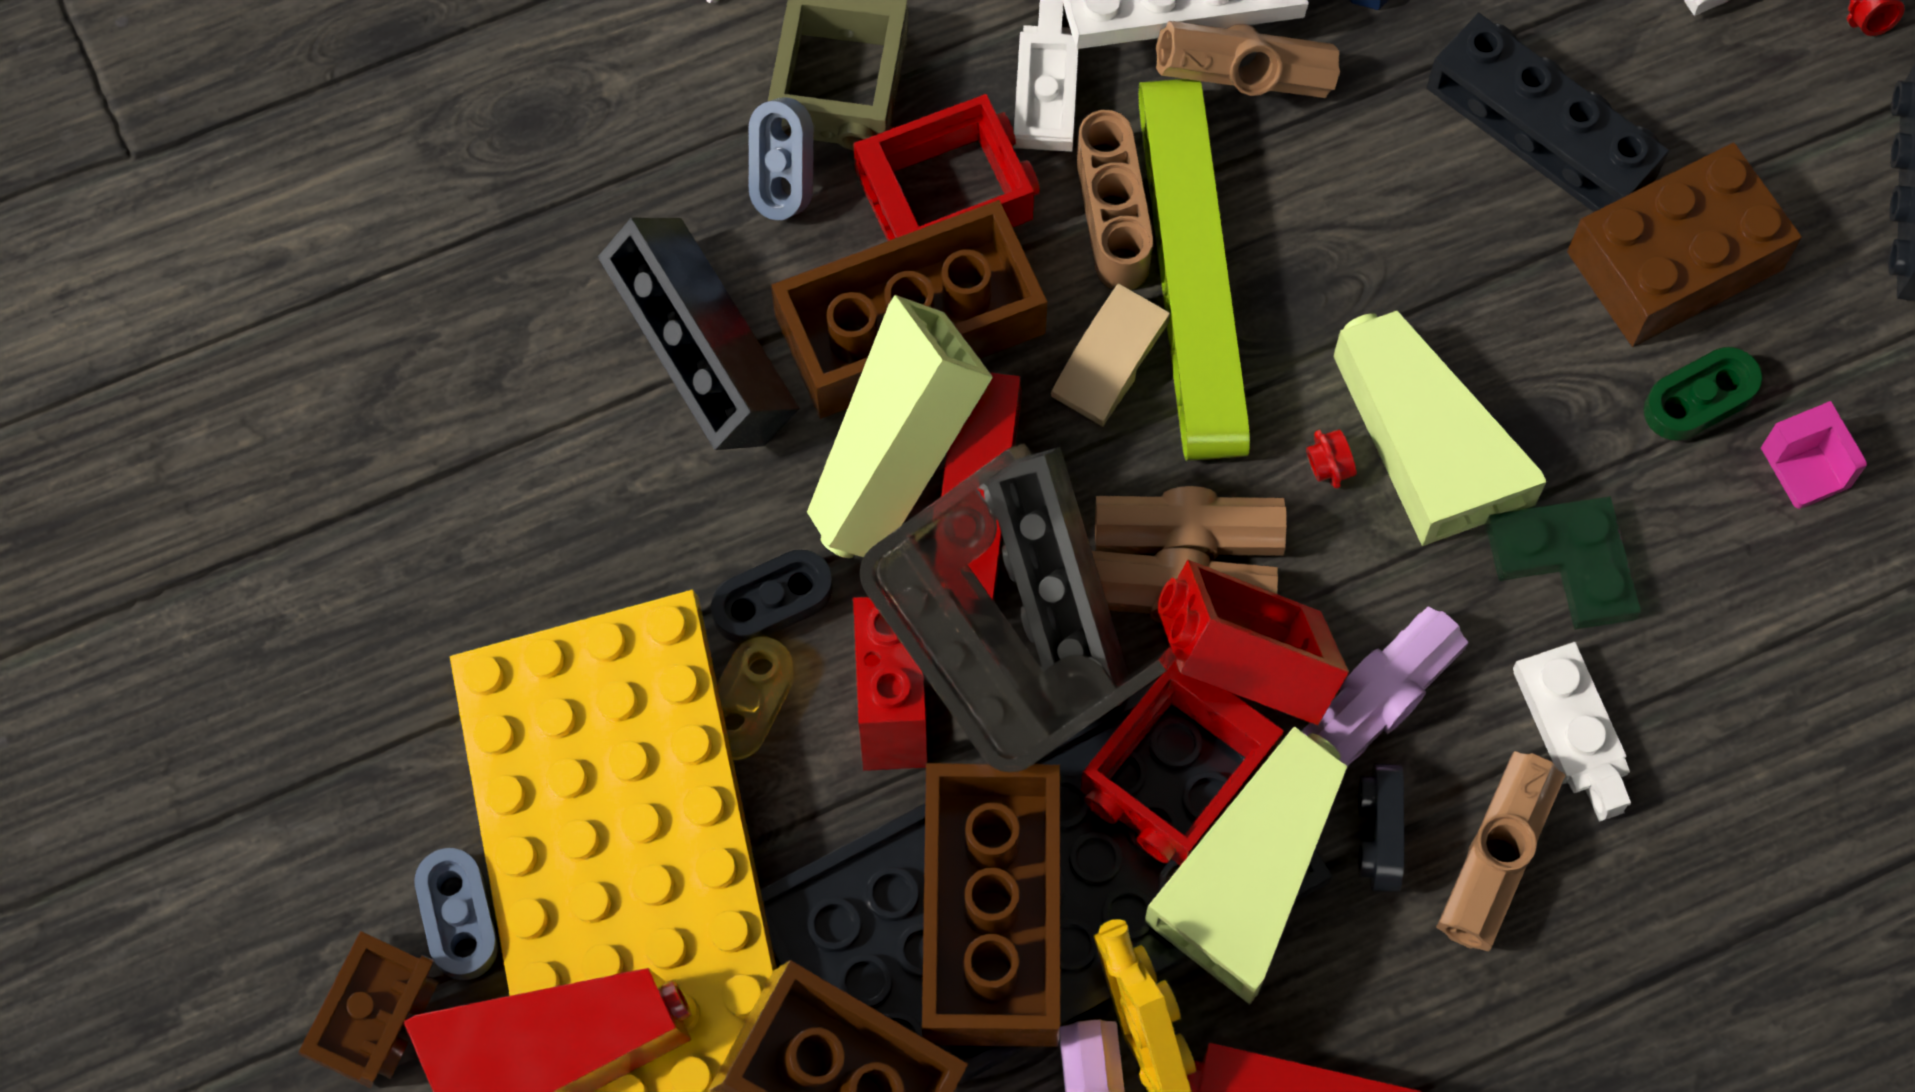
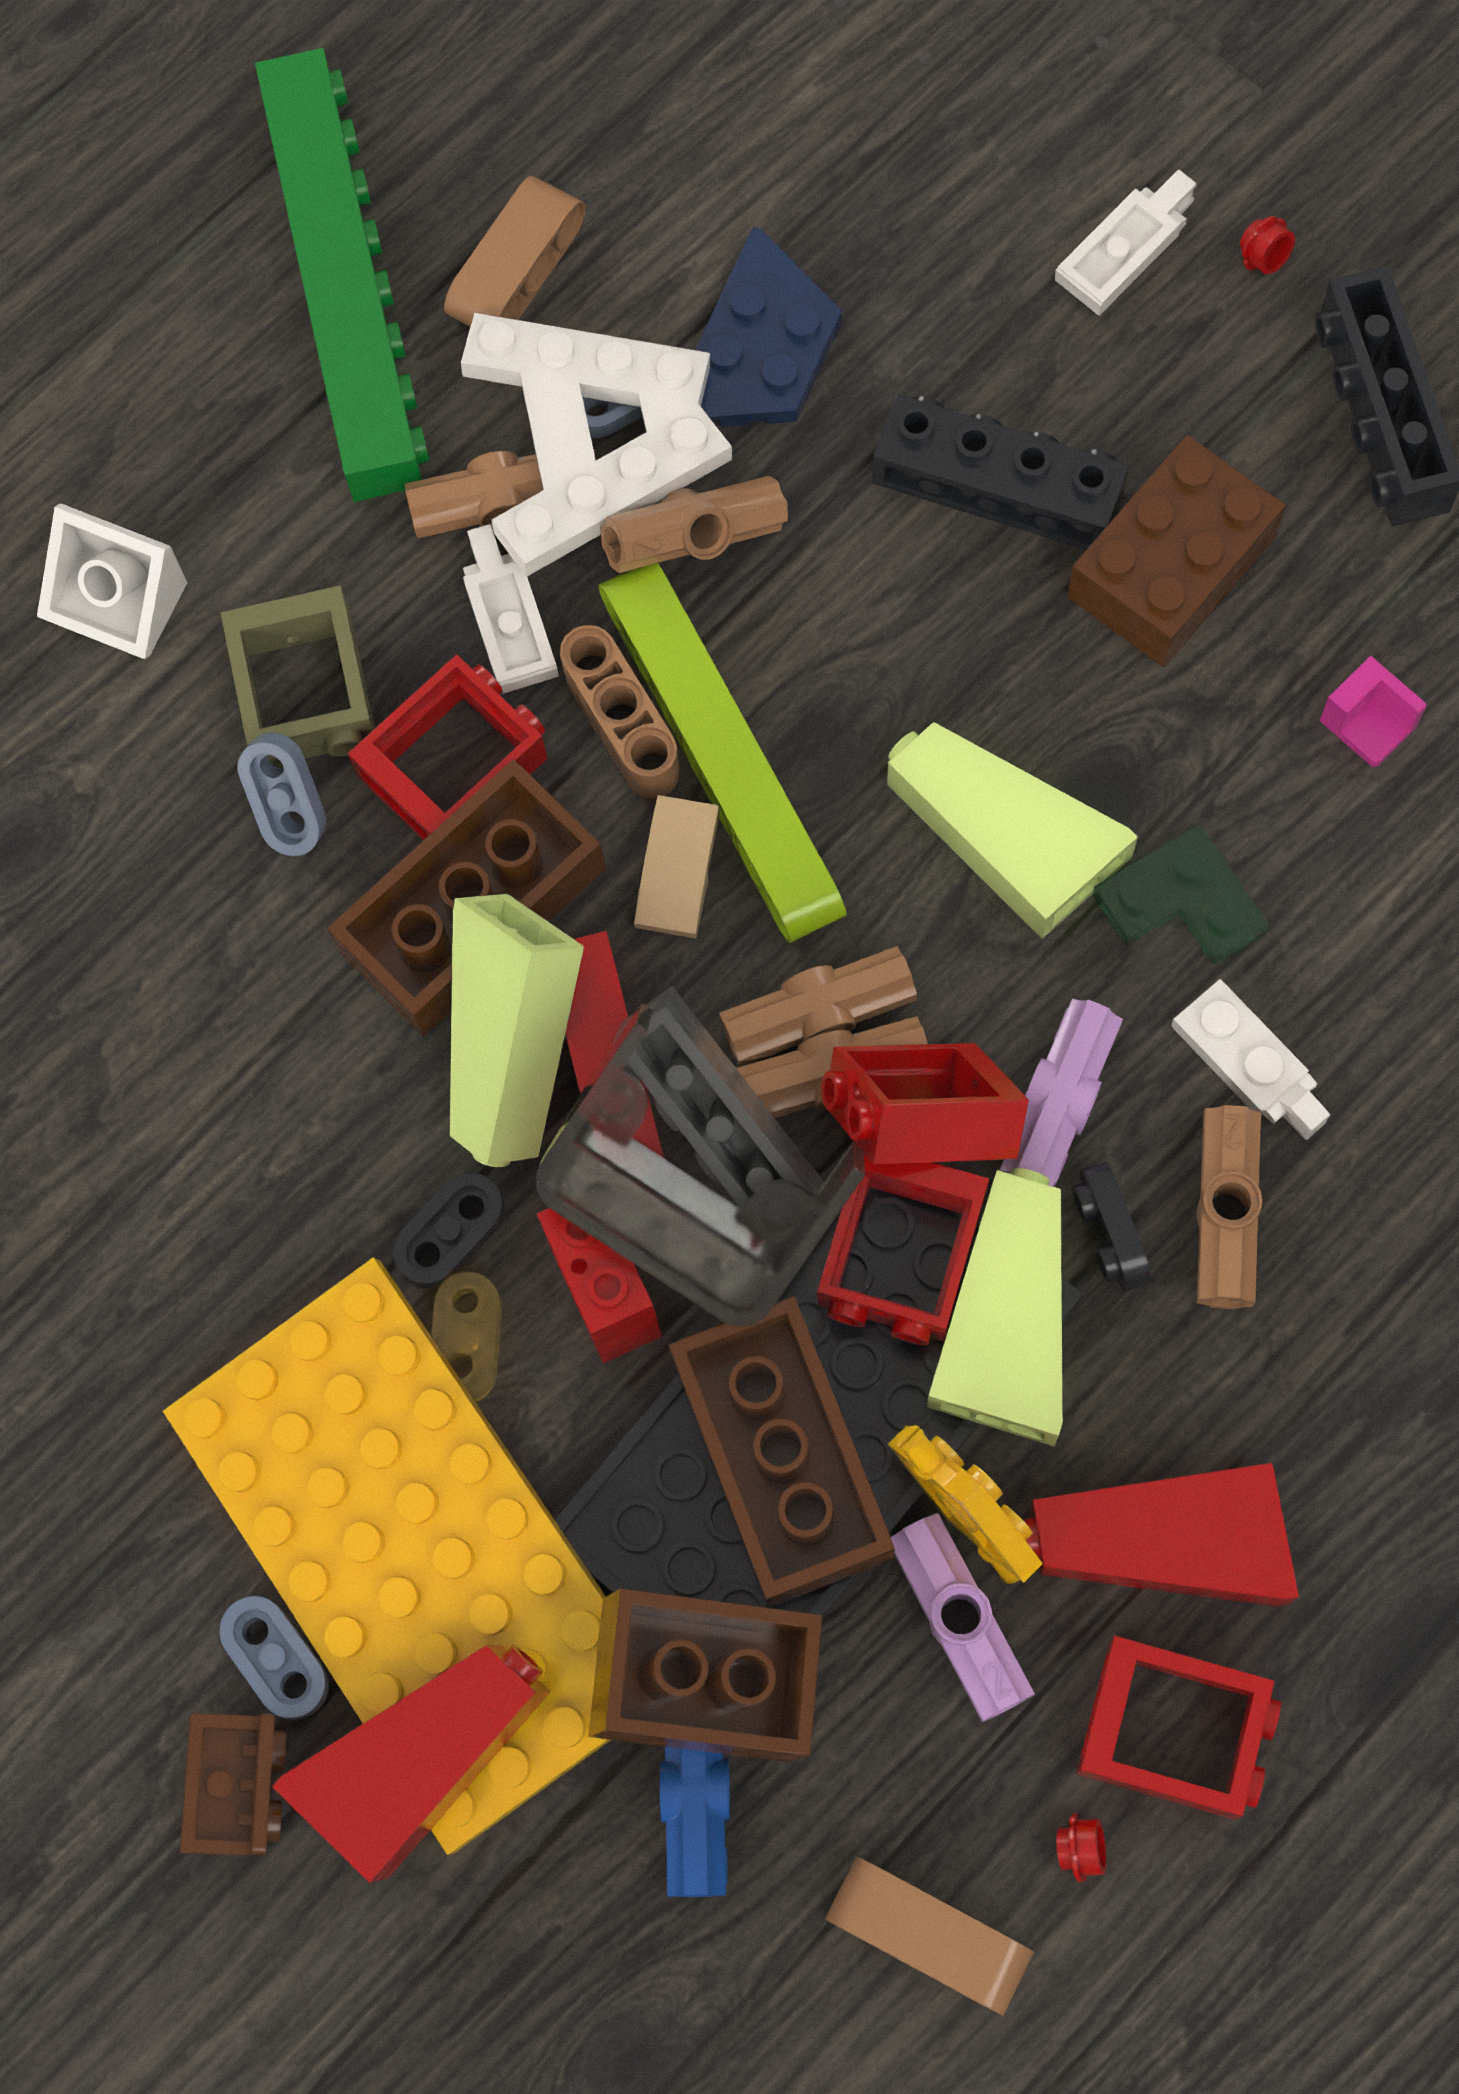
camera: 15 degrees left, 5 degrees up
black brick [598,217,800,450] -> none
red plate [1306,429,1357,488] -> none
dark green plate [1644,347,1762,441] -> none

